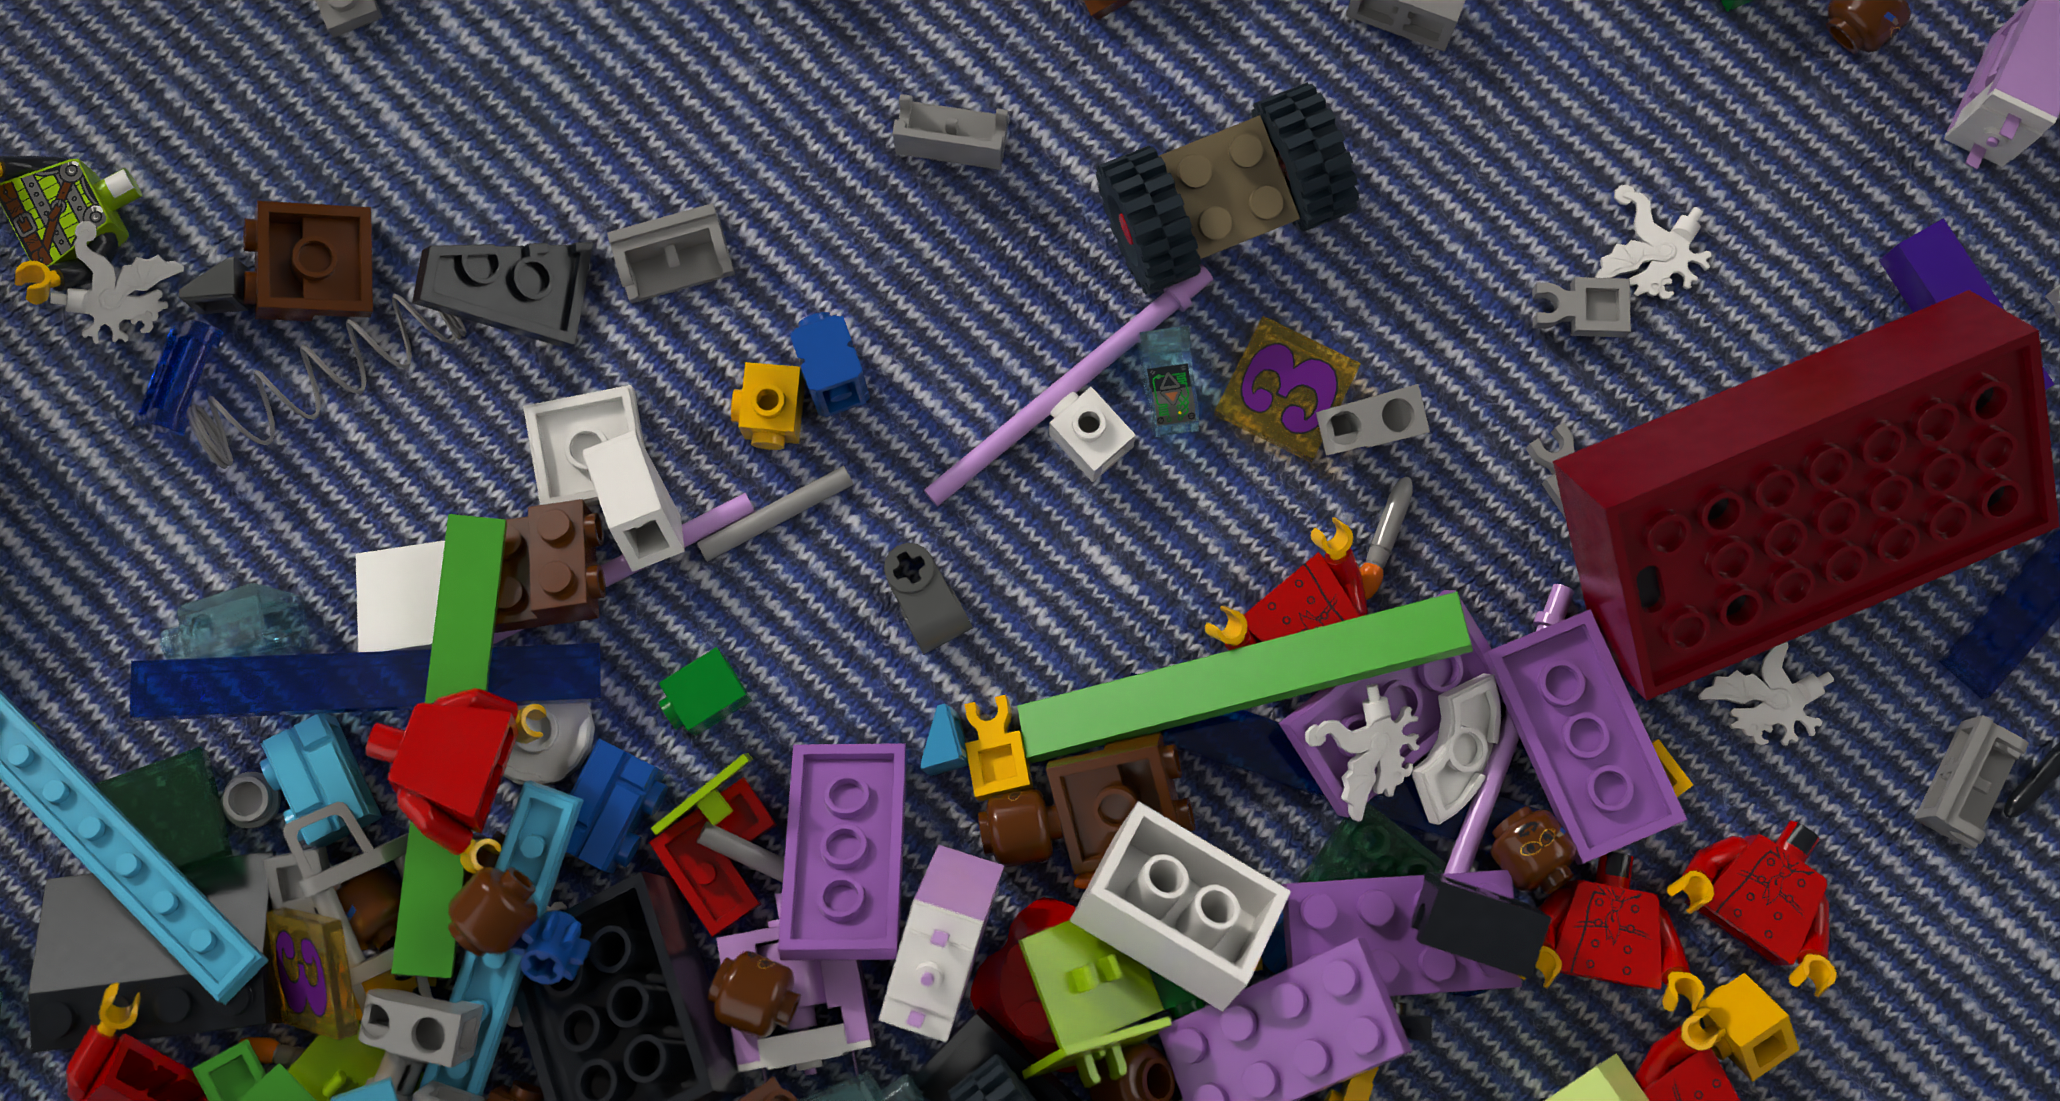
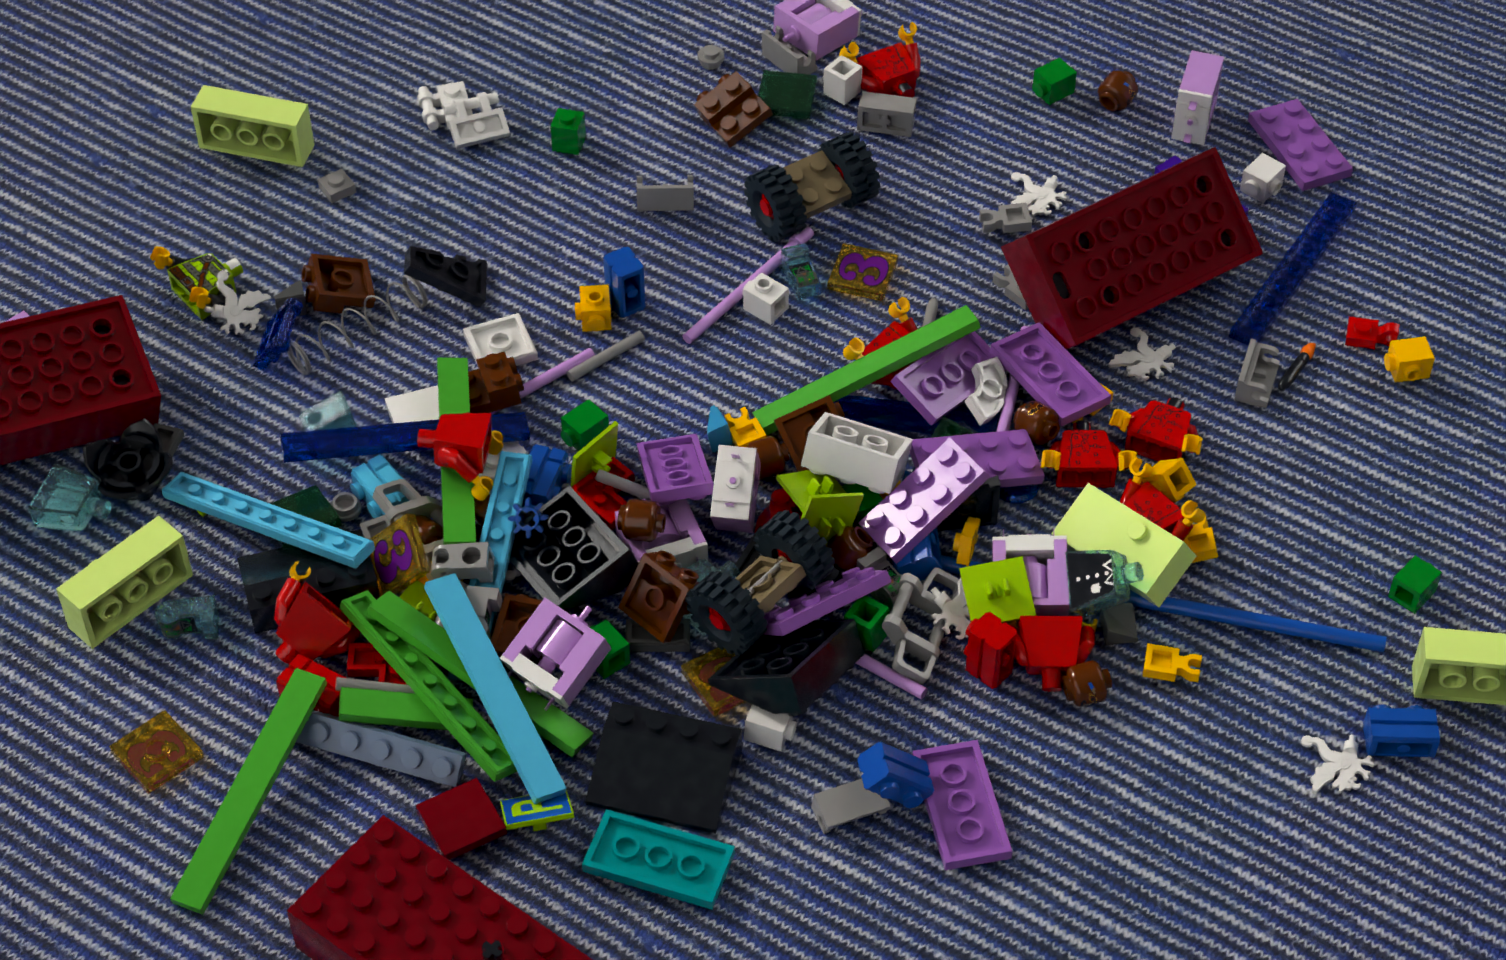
camera: 10 degrees left, 30 degrees down
reddish brown head [448,867,538,957] -> none
white slope [583,430,685,572] -> none
light grey hinge [607,203,735,304] -> none
dark grey piece [884,543,973,655] -> none
white piece [1305,684,1420,821] -> none
light grey leg [1316,384,1430,456] -> none
black hinge [1411,870,1552,979] -> none

